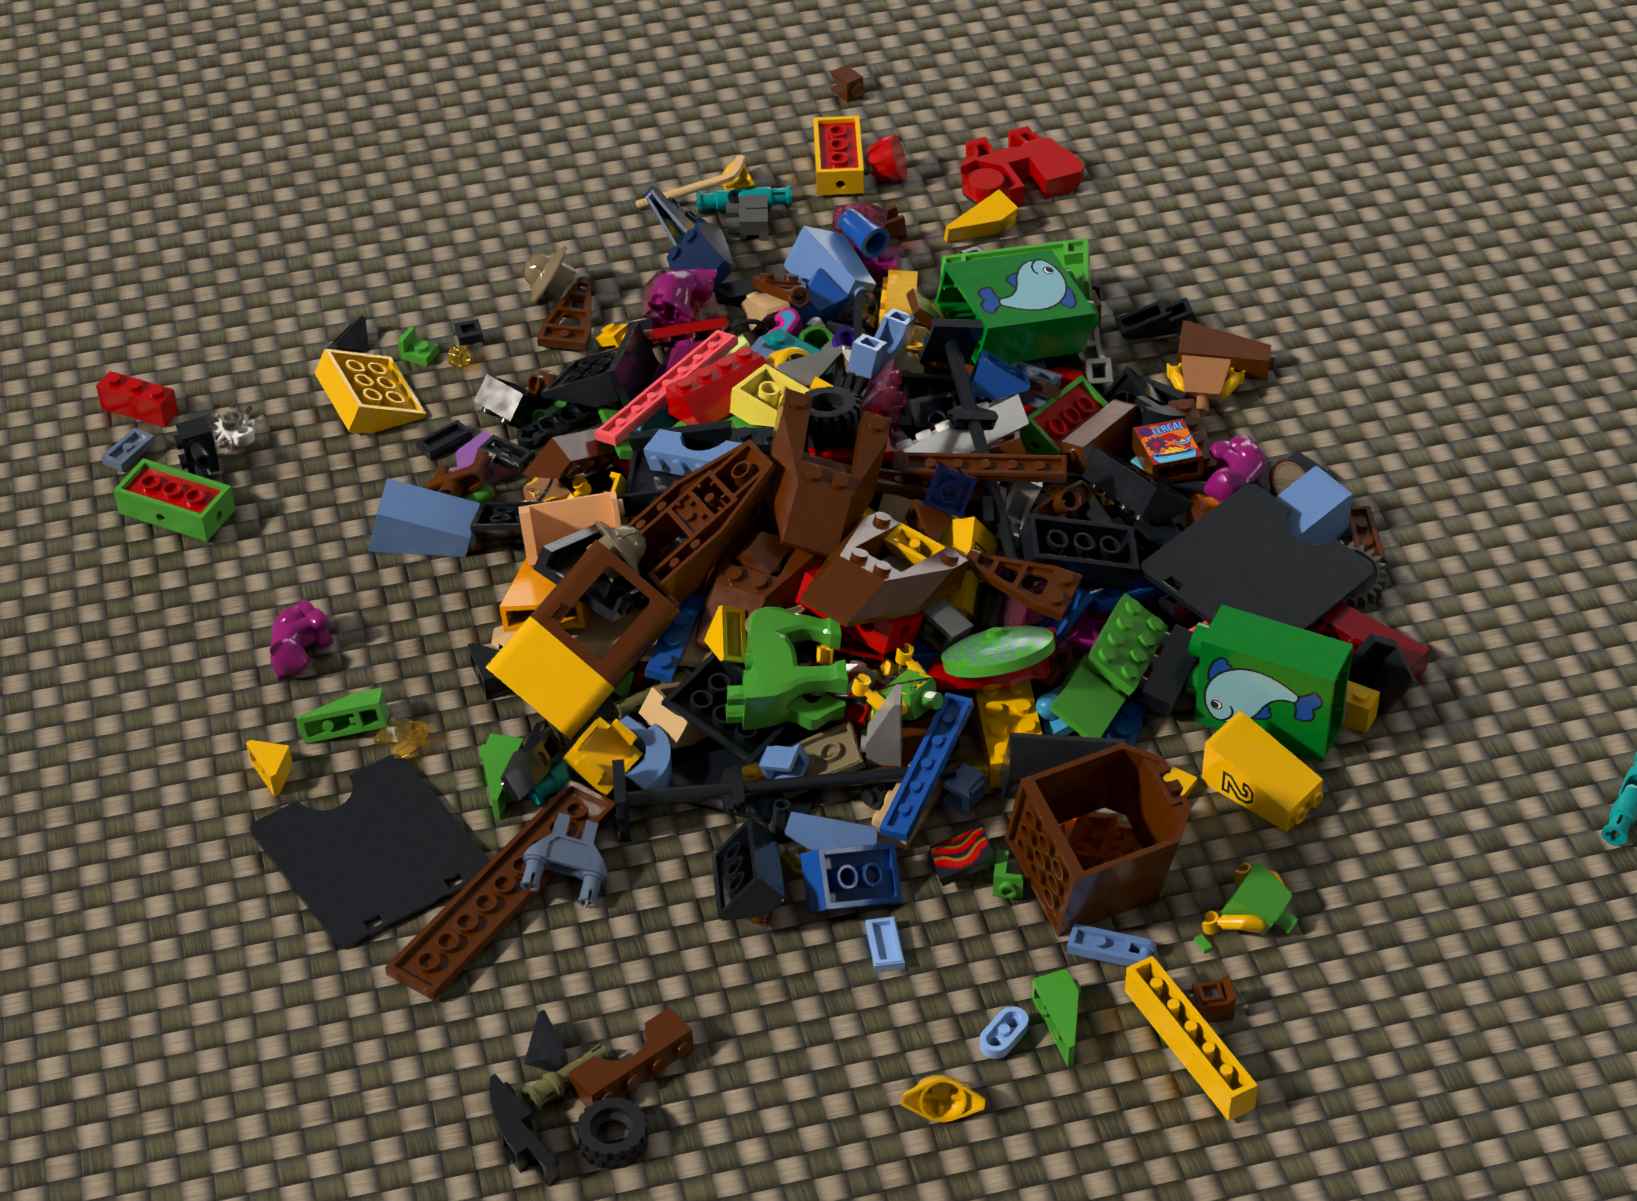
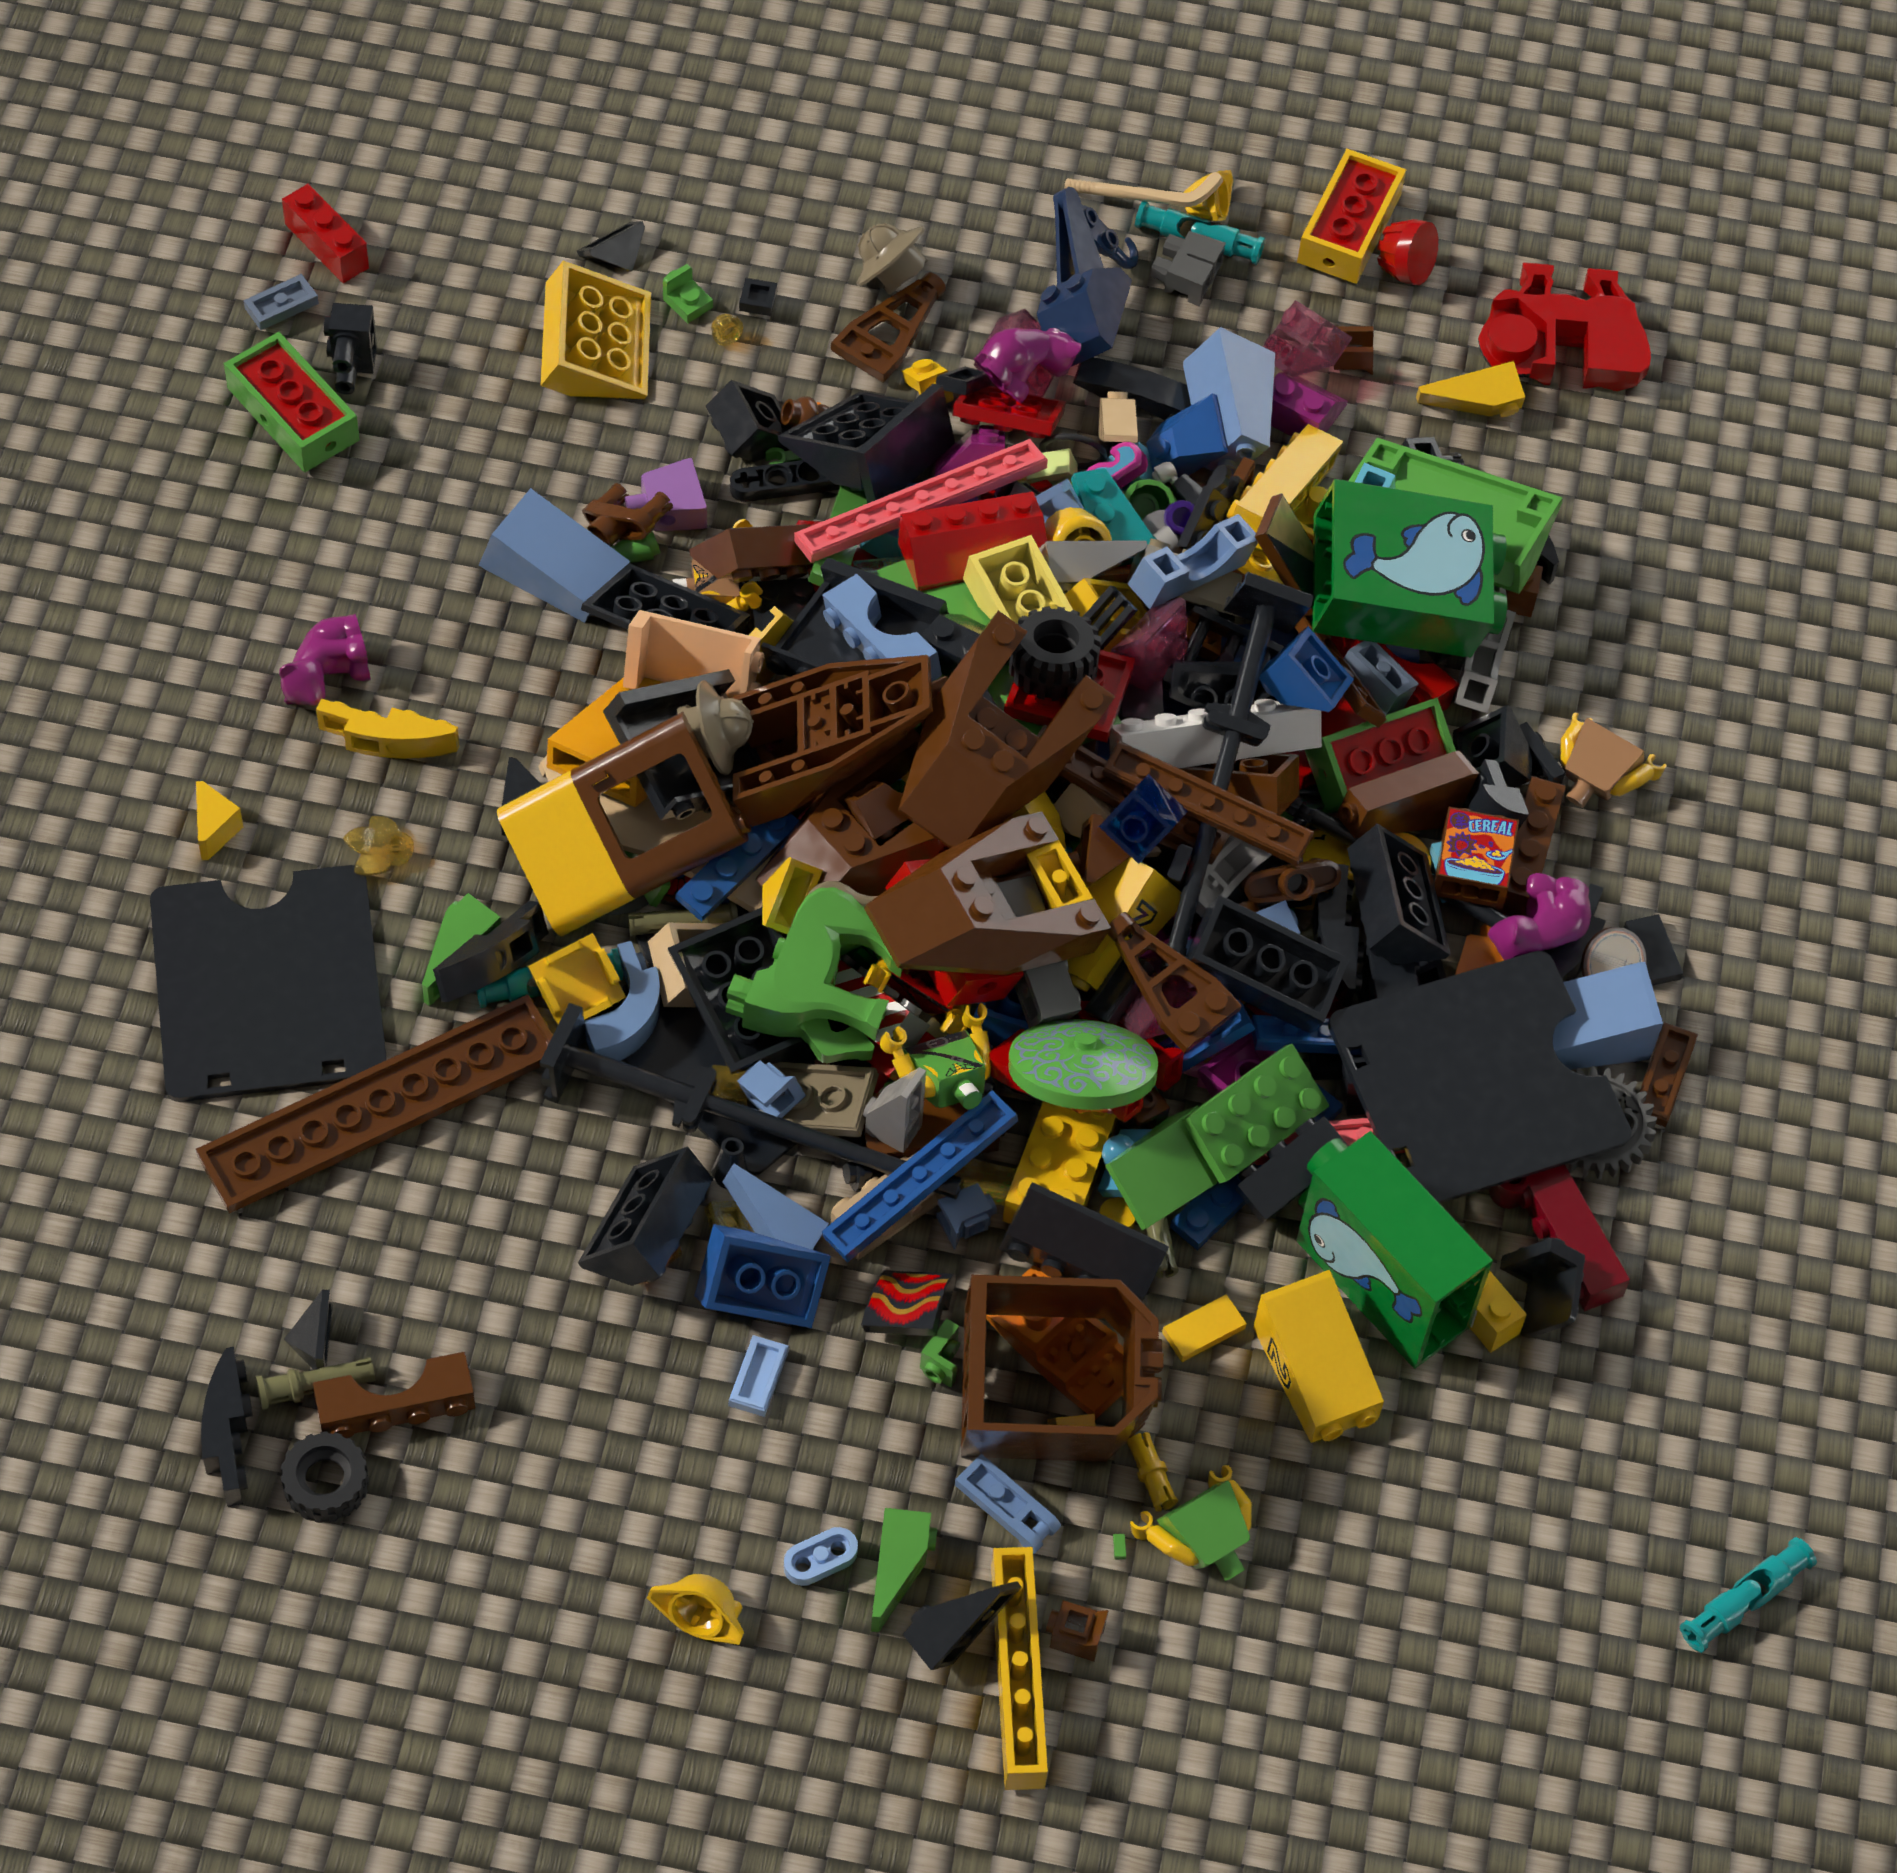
camera: 20 degrees right, 15 degrees up
animal [204,402,264,450] -> none
bright green slope [297,687,389,744] -> none
black tile [416,420,473,461] -> none
black tile [477,435,535,474] -> none
sand blue connector [520,812,608,908] -> none
reddish brown plate [752,272,810,307] -> none
reddish brown window [831,63,864,102] -> none
blue plant [838,209,890,258] -> none
black slope [1115,297,1198,338] -> none
reddish brown slope [1177,321,1275,380] -> none
none -> yellow slope [316,699,460,759]
none -> black slope [903,1581,1022,1670]
none -> yellow pin [1127,1432,1178,1512]

